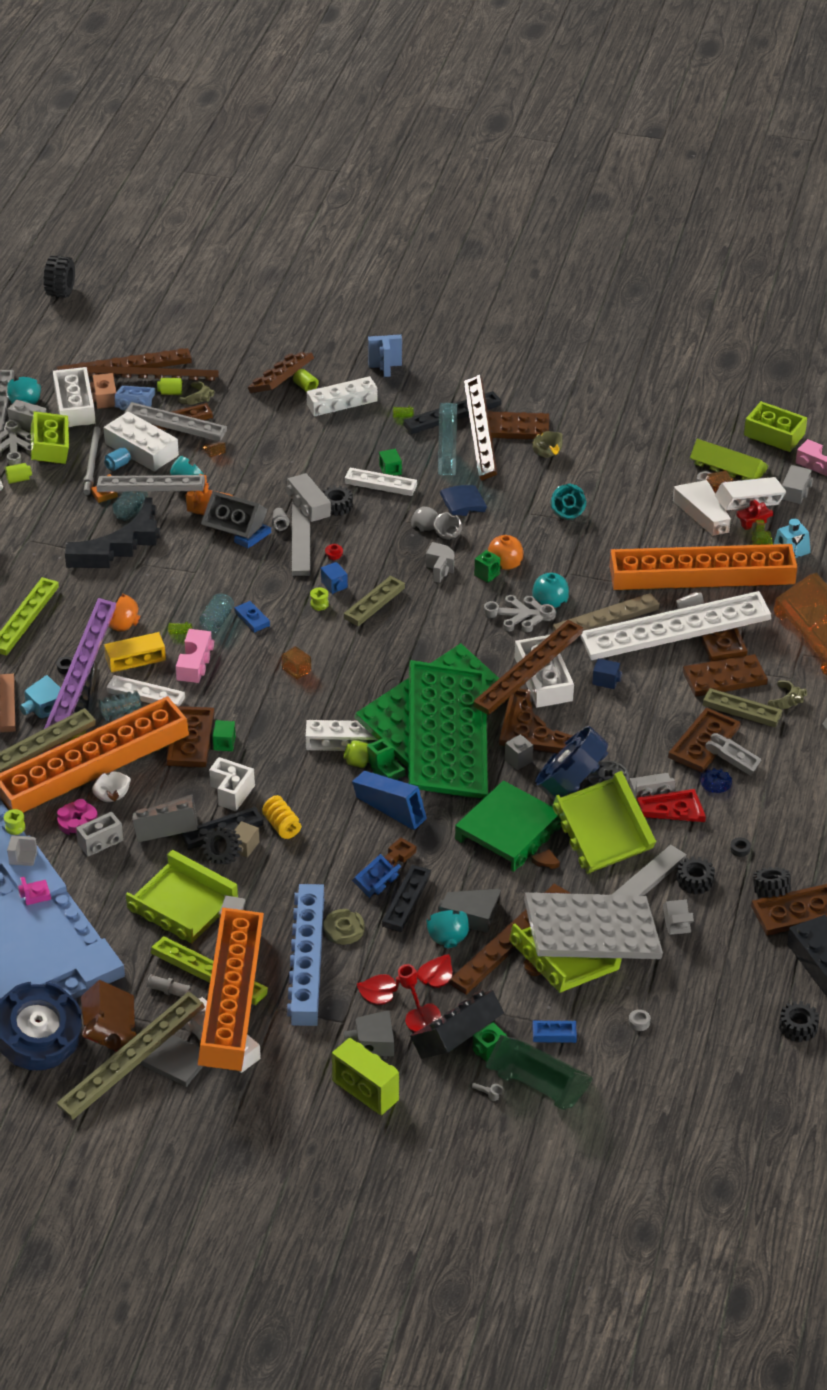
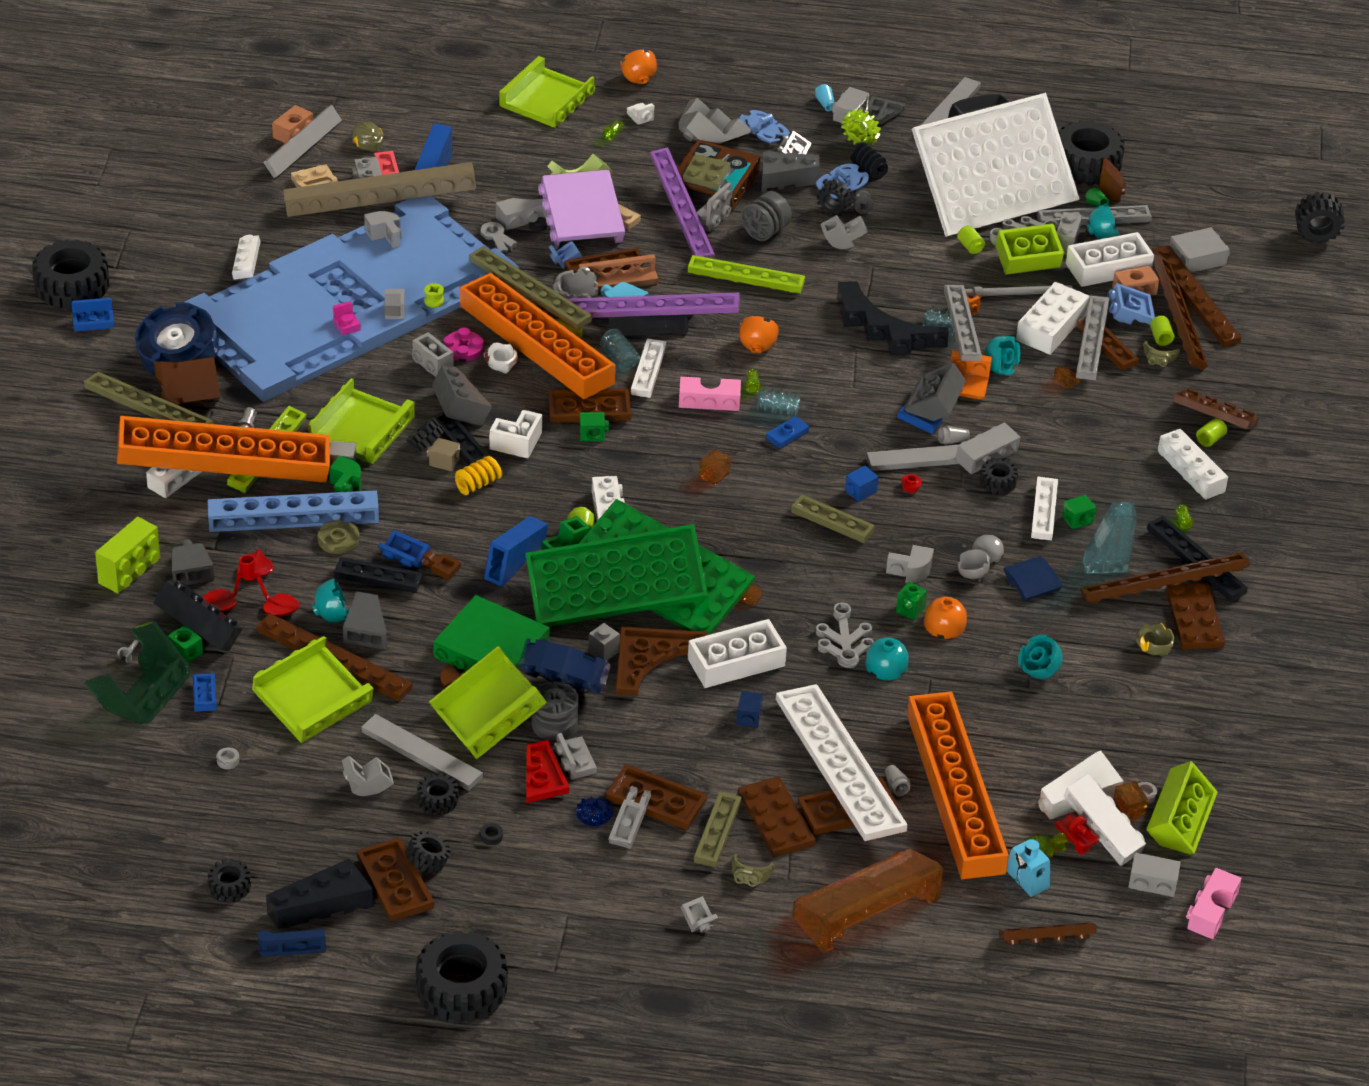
camera: 80 degrees right, 0 degrees up
dark azure brick [104,448,131,471] -> none
yellow brick [104,632,166,673] -> none
lime wheel [310,587,329,611] -> none
medium blue bracket [368,335,402,377] -> none
reddish brown plate [473,620,583,715] -> none
light grey plate [524,892,663,959] -> none
dark tan plate [553,593,659,631] -> none
lime brick [744,401,807,452] -> none
none -> green brick [329,456,362,493]
none -> light grey hair [552,266,598,299]
none -> light grey brick [1170,227,1230,273]

